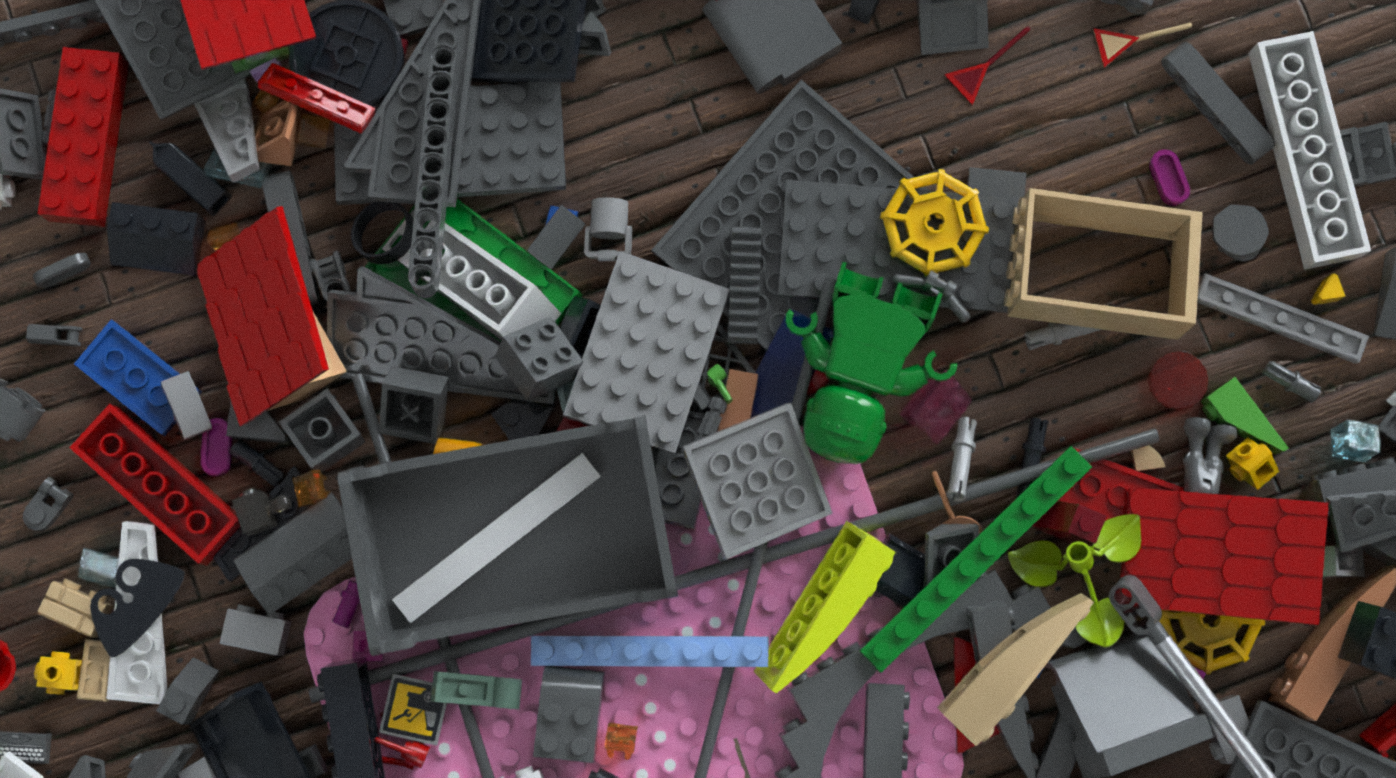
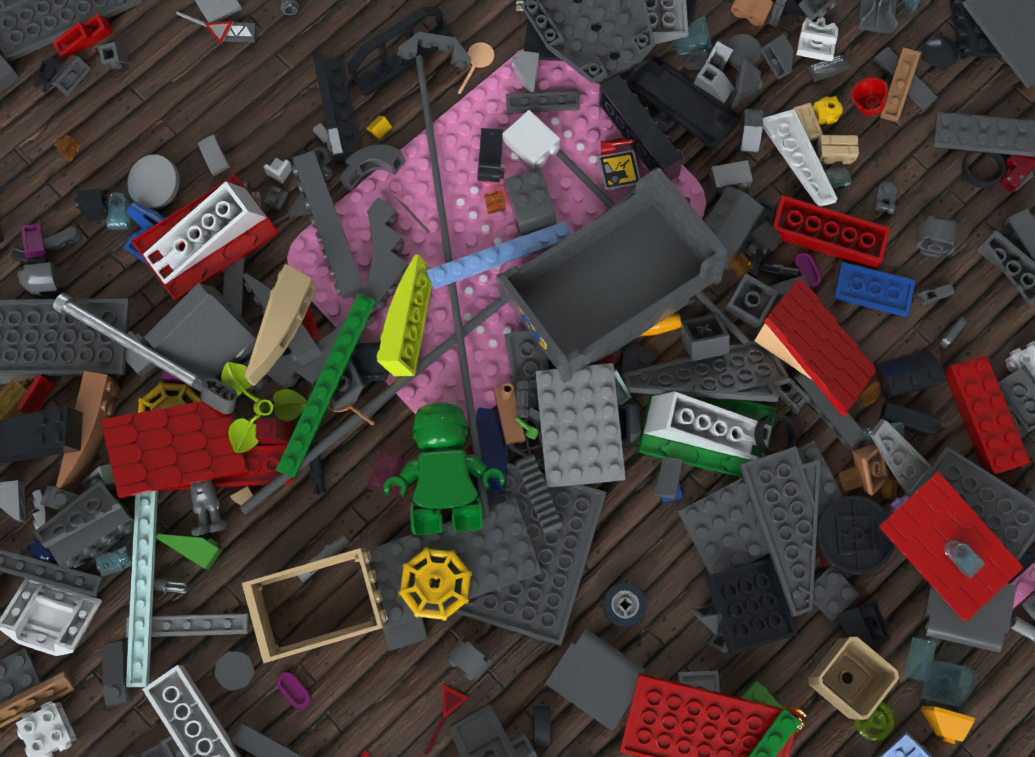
camera: 150 degrees right, 5 degrees down
black piece [90,559,185,657] -> none
light grey slope [161,371,212,440] -> none
red tile [258,63,375,134] -> none
white tile [392,452,601,623] -> none
dark grey beam [408,44,459,298] -> none
sand green plate [431,671,523,709] -> none
dark grey brick [495,317,584,401] -> none
light grey piece [584,197,632,261] -> none
light grey plate [681,403,833,559] -> none
dark grey piece [892,270,970,322] -> none
light grey pin [947,417,977,501] -> none
clear red tile [1148,351,1208,410] -> none
yellow brick [1226,437,1280,490] -> none
yellow slope [1311,273,1346,305] -> none
none -> light aqua plate [126,491,158,687]
none -> dark grey brick [447,635,494,681]
none -> black wheel [602,582,647,627]

